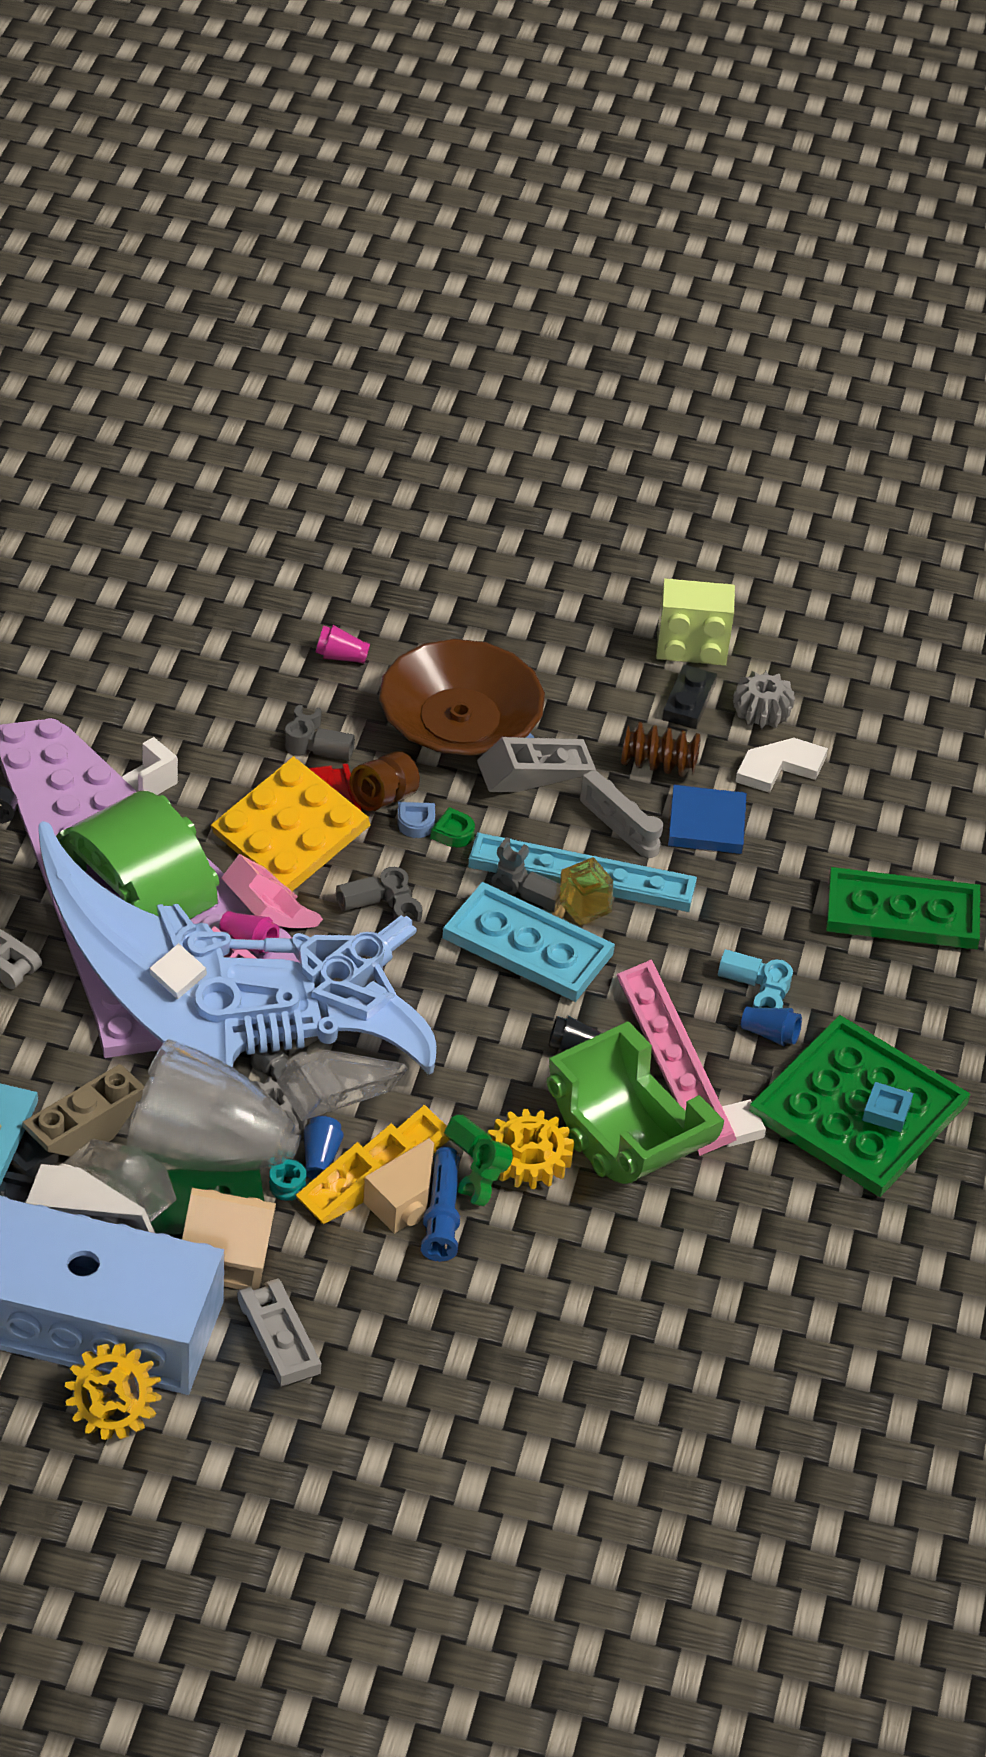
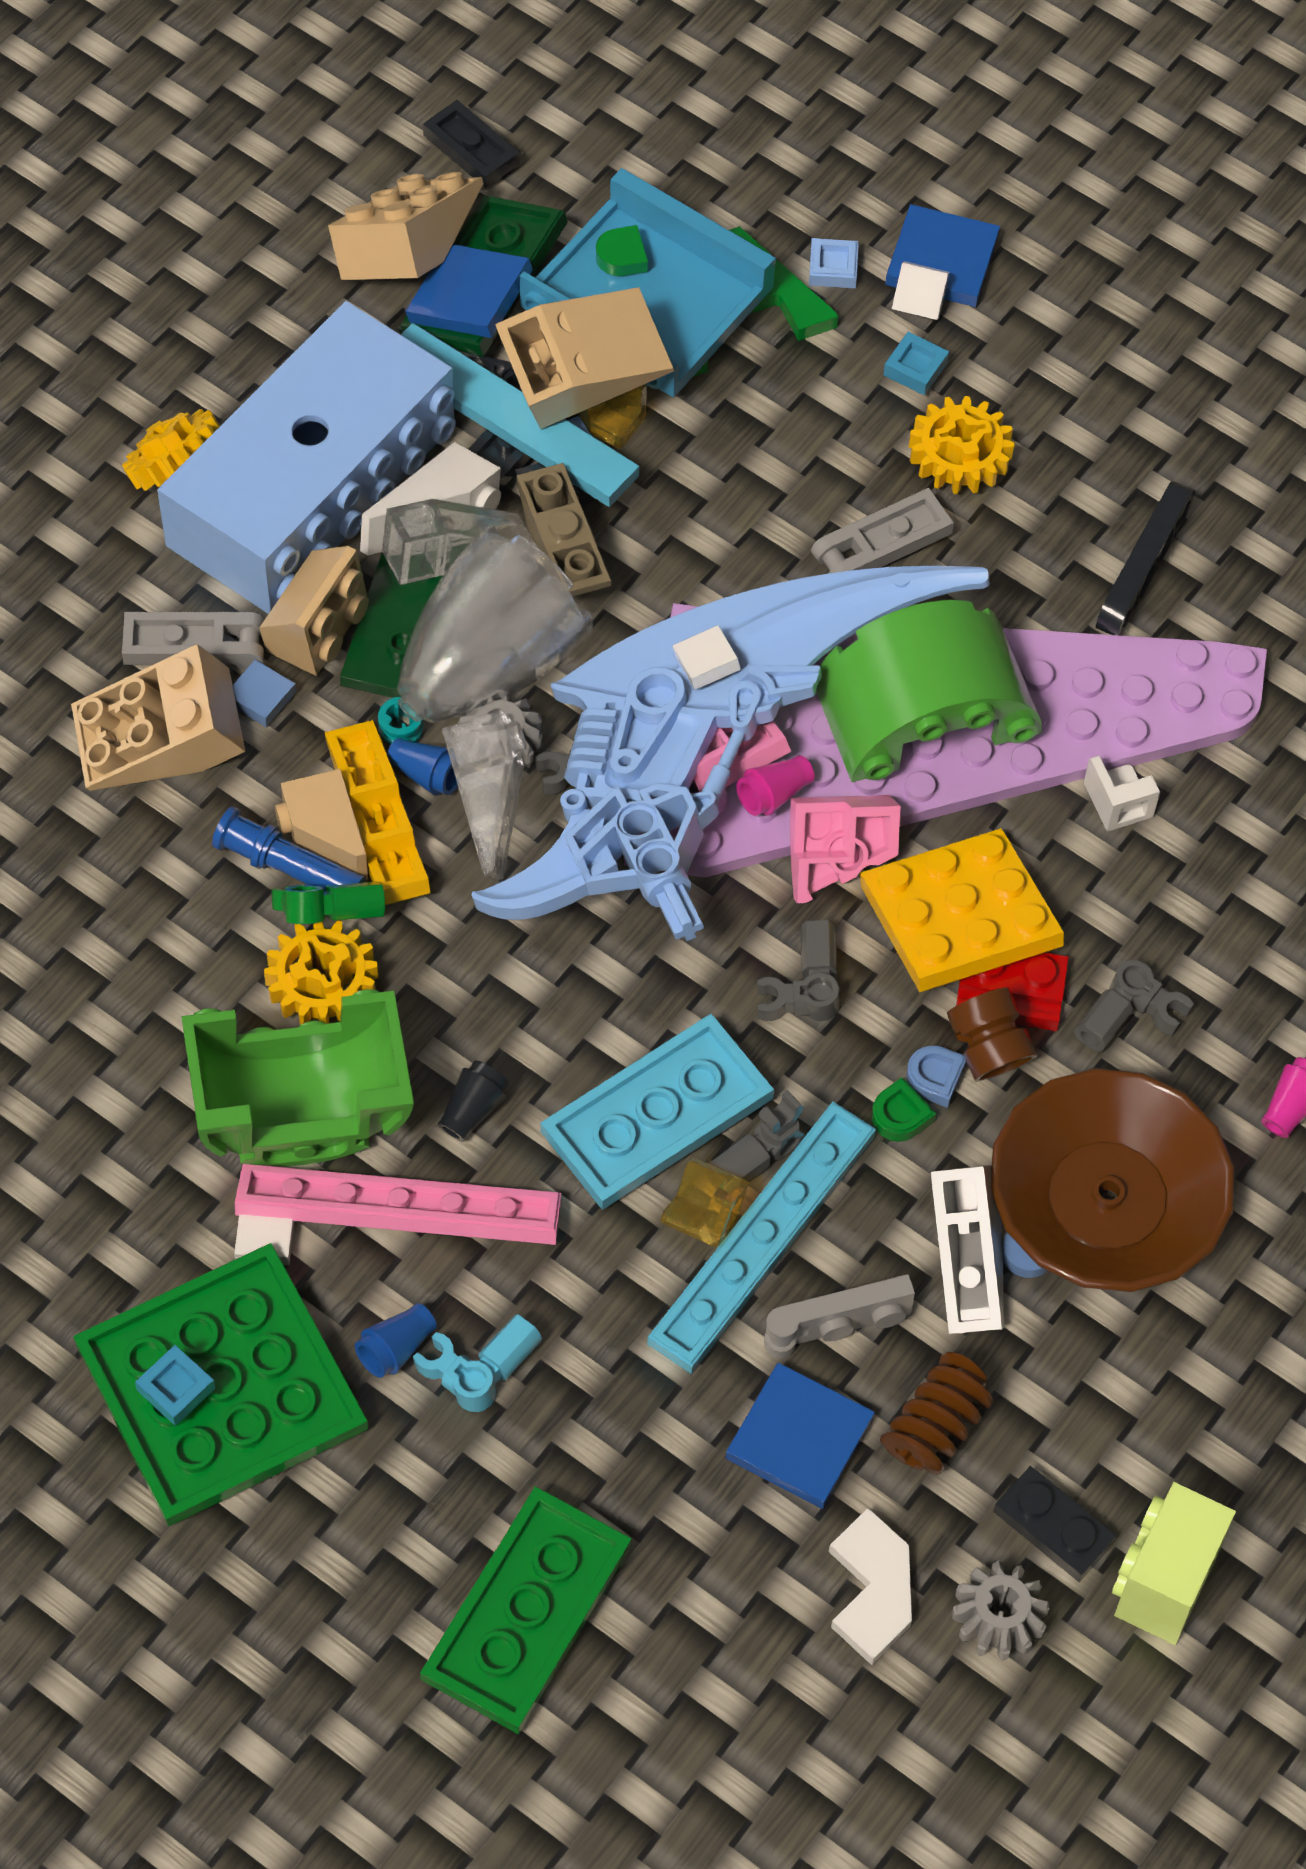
camera: 115 degrees right, 15 degrees up
none -> tan slope [71,644,245,791]
none -> medium blue tile [233,660,296,727]

